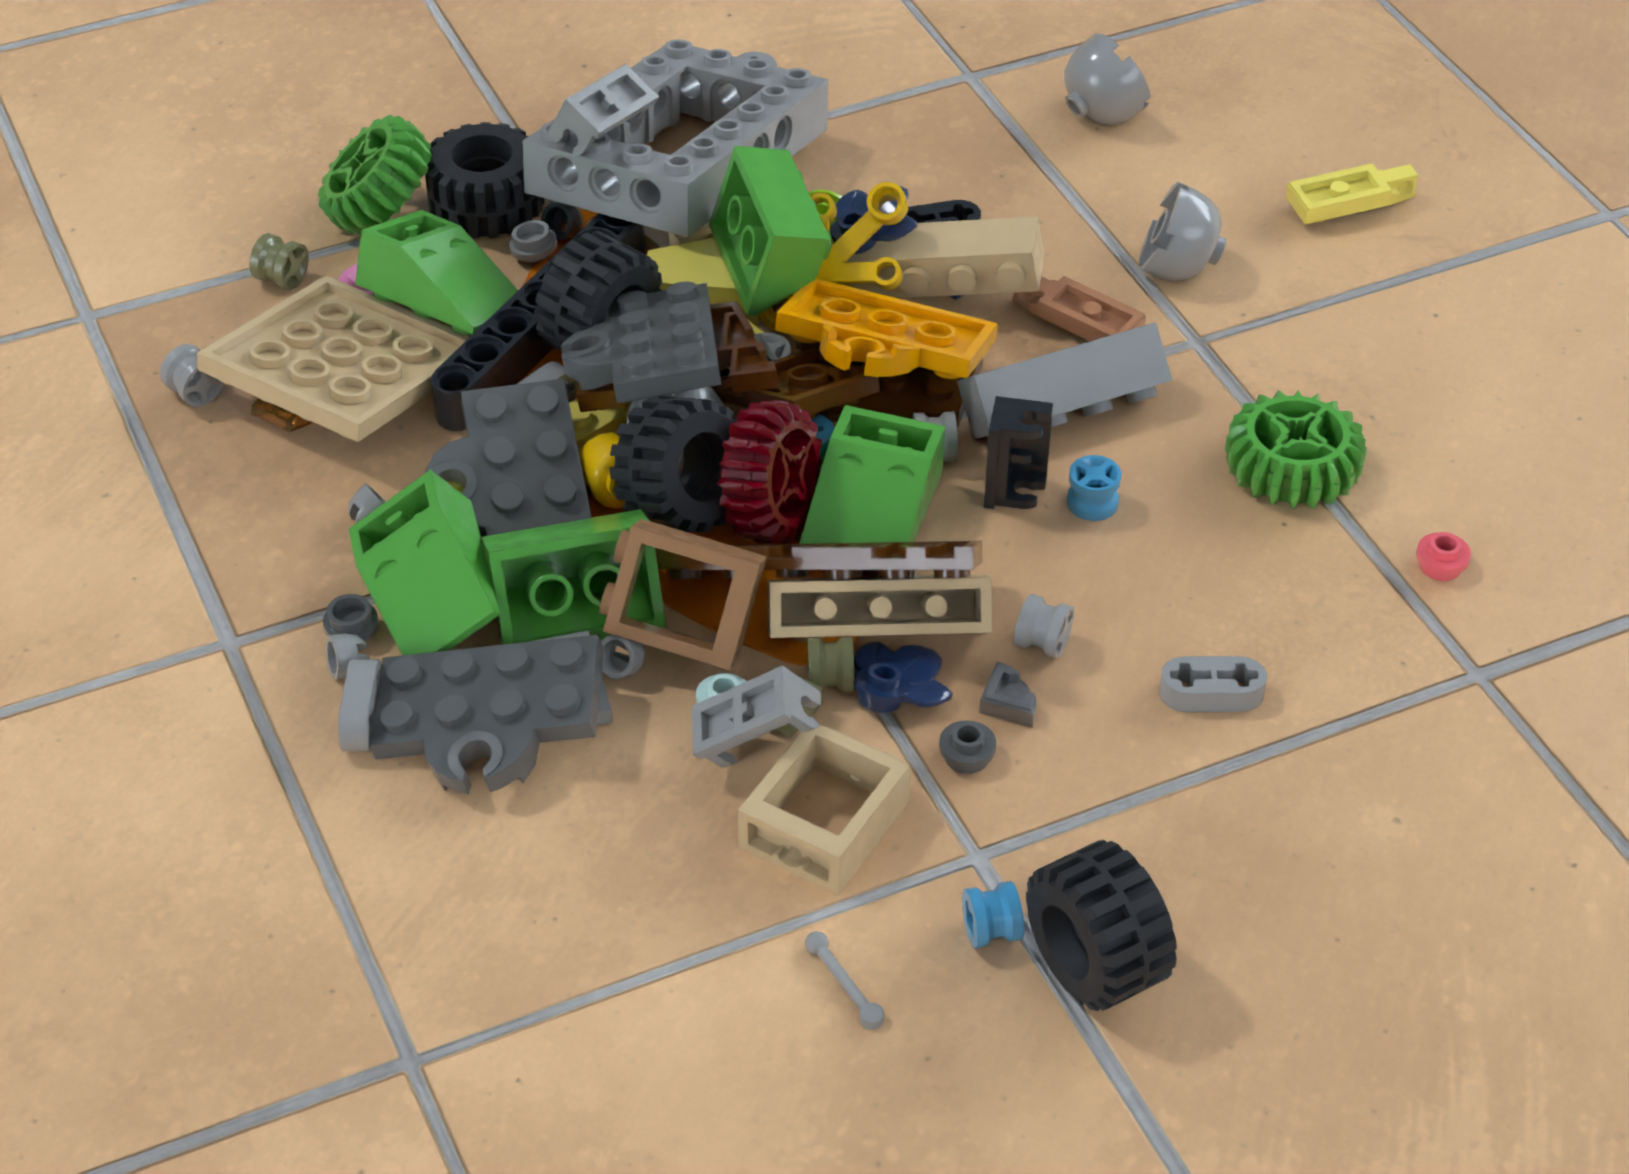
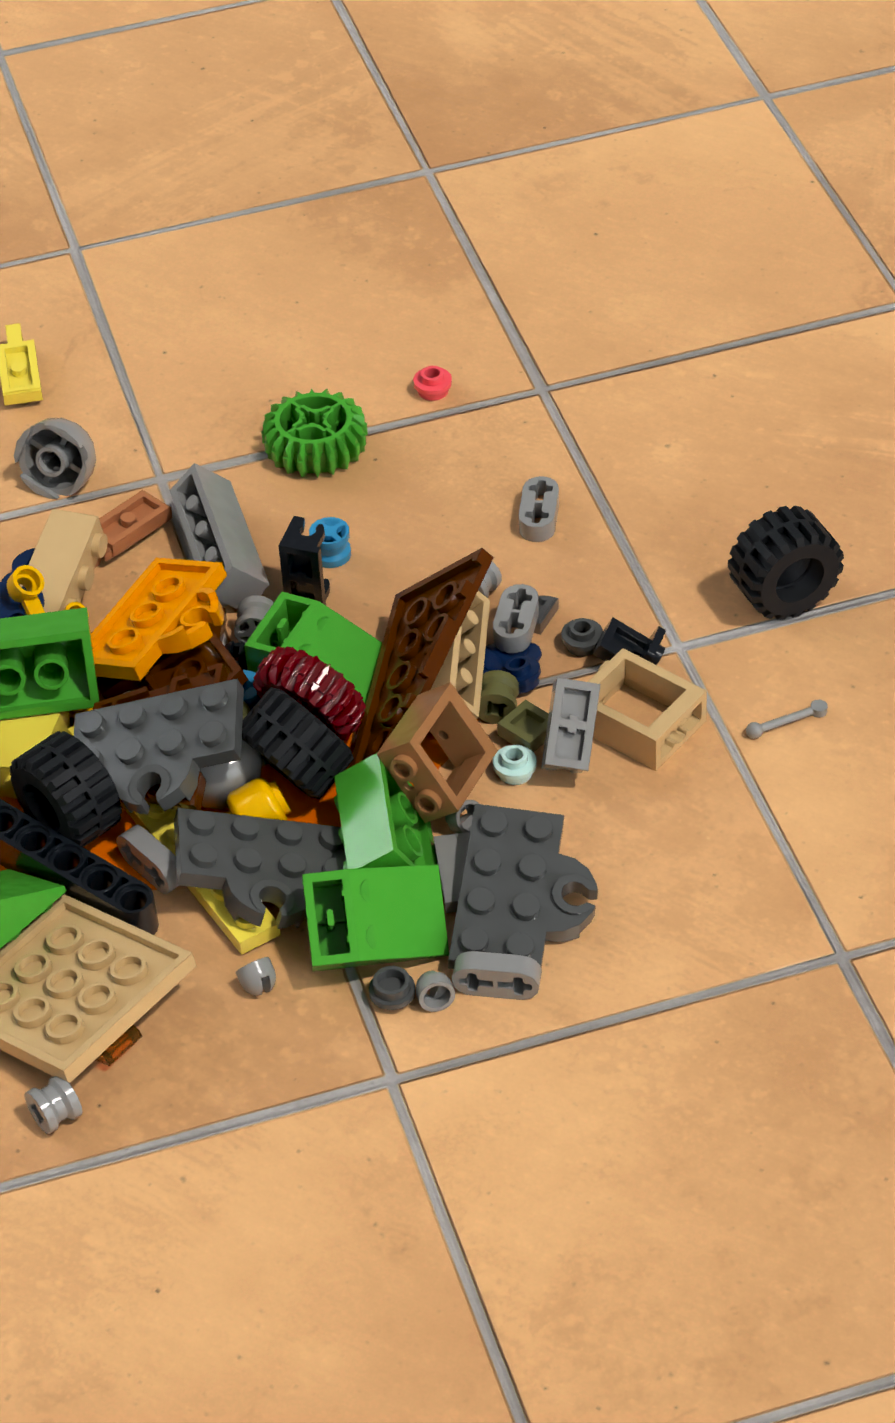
camera: 80 degrees left, 0 degrees up
dark azure wheel [962,881,1024,949] -> none
none -> light grey beam [493,584,539,653]
none -> black bracket [593,617,666,665]

